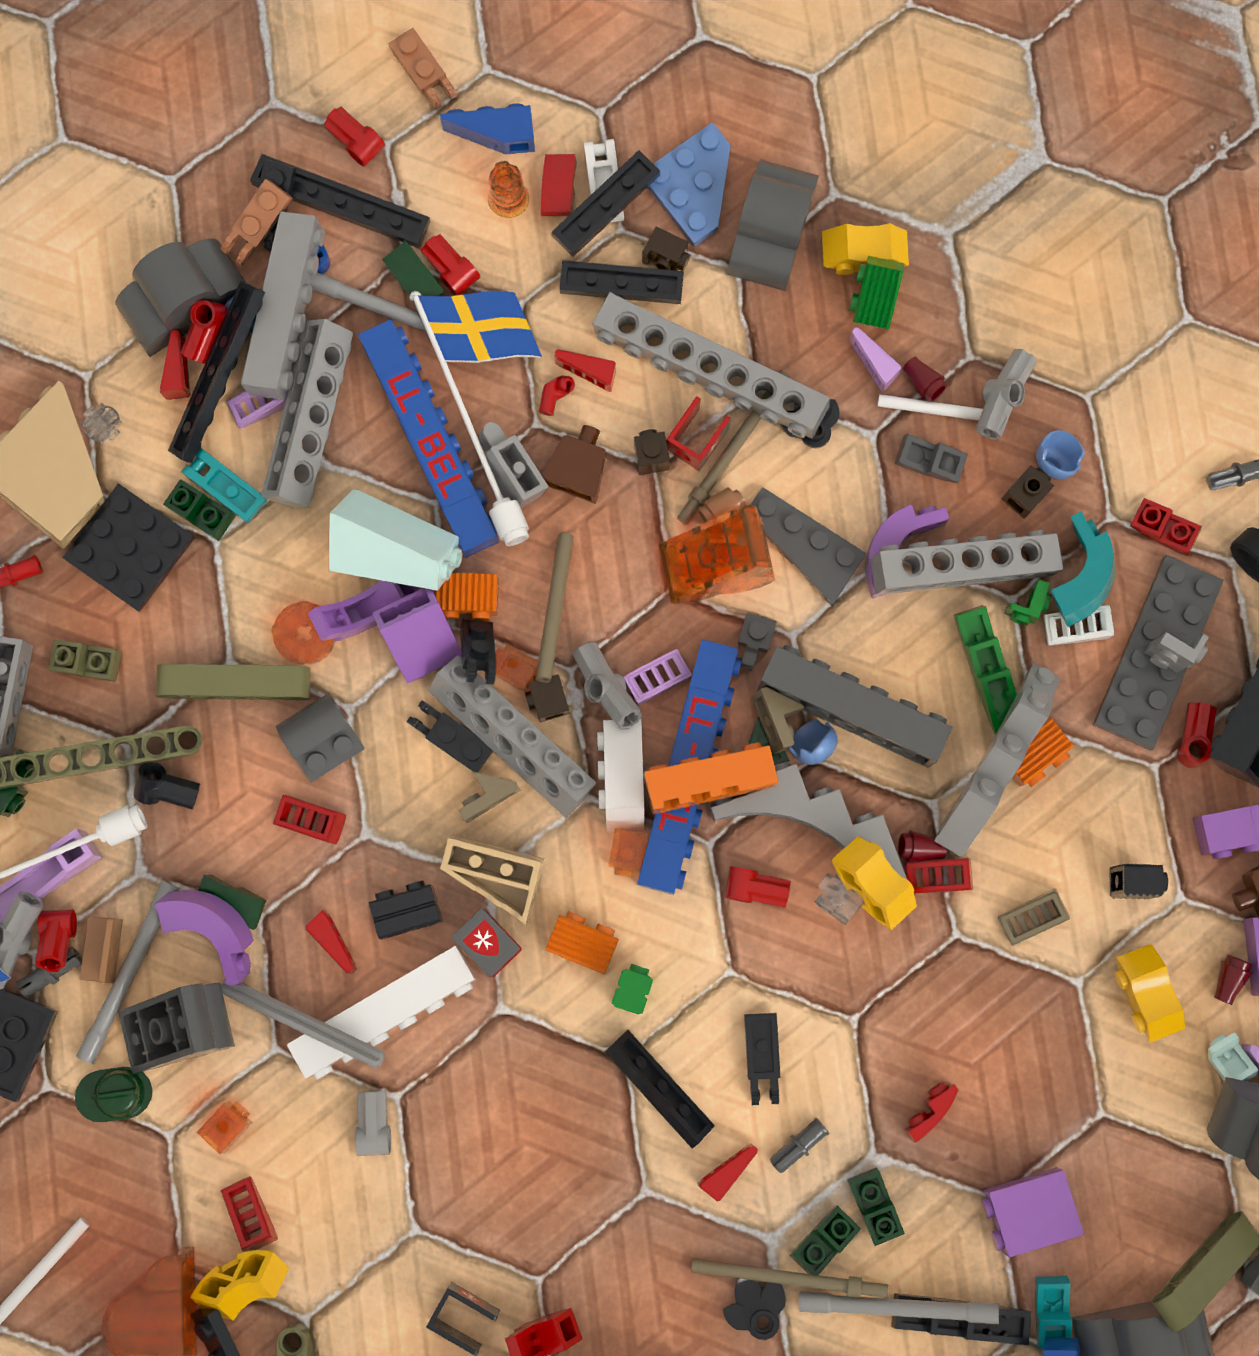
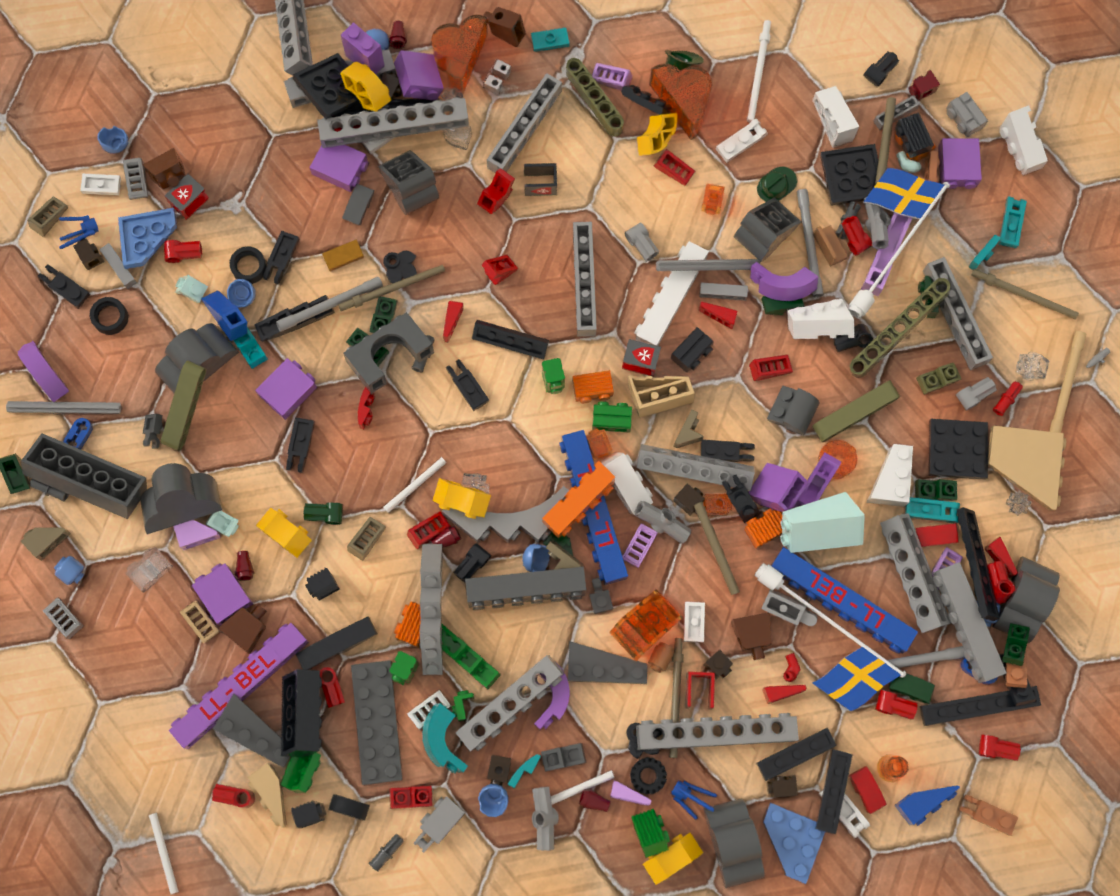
camera: 145 degrees right, 5 degrees down
red piece [724,866,791,908] -> none
light grey bracket [1144,632,1209,673] -> none
none -> black hinge [286,417,315,473]
none -> black slope [296,616,377,670]
none -> dark green piece [303,502,343,525]
none -> dark grey arch [343,312,434,394]
none -> white bar [383,457,446,513]
none -> green brick [389,651,419,685]
none -> light grey brick [413,797,465,853]
none -> black piece [453,543,492,583]
none -> red slope [482,255,518,285]
none -> teal slope [508,754,541,789]
none -> light grey brick [573,222,597,337]
none -> green brick [592,402,632,432]
none -> black tyre [630,757,667,795]
none -> blue plant [671,780,717,820]
none -> white plate [684,602,705,643]
none -> light grey piece [699,282,748,301]
none -> white plate [716,119,768,163]
none -> white wedge [787,299,854,339]
none -> white wedge [866,444,913,507]
none -> red slope [916,523,959,547]
none -> light grey piece [956,377,997,411]
none -> dark green slope [1002,623,1030,666]

